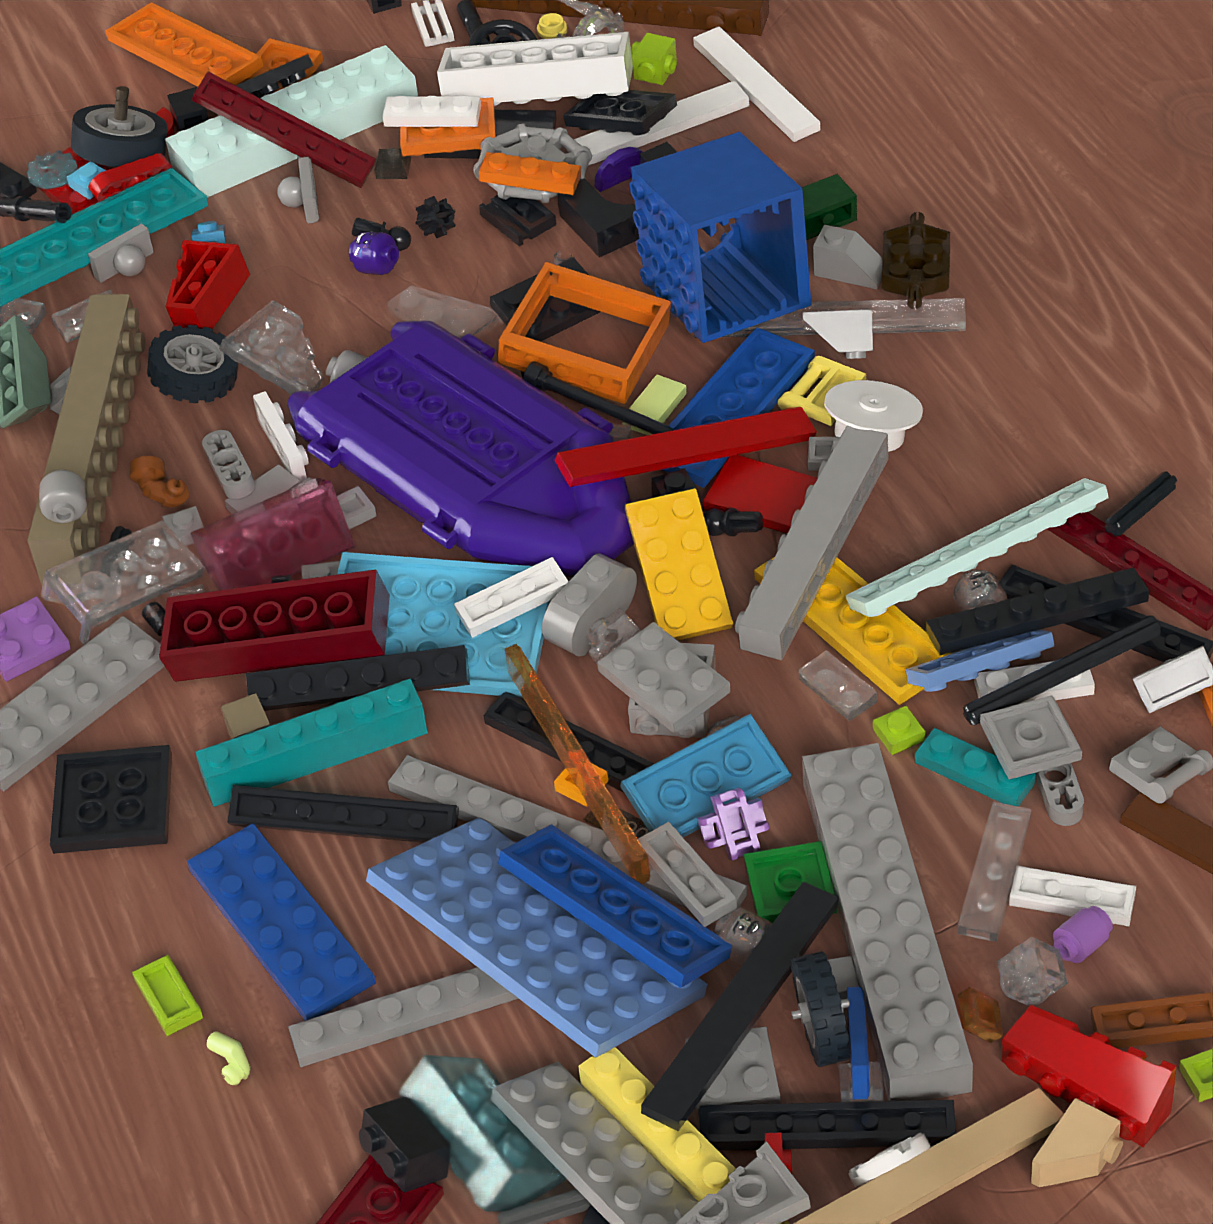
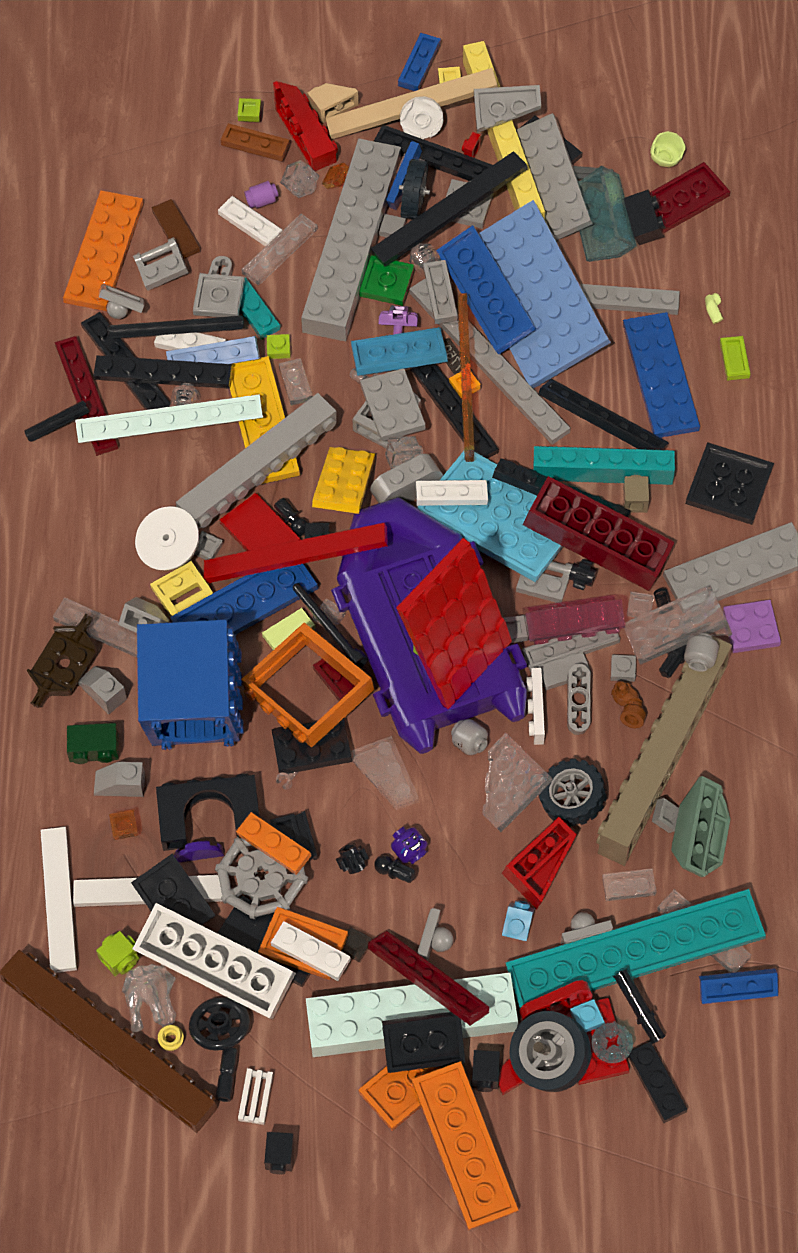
camera: 160 degrees left, 15 degrees up
none -> red piece [396,538,512,710]

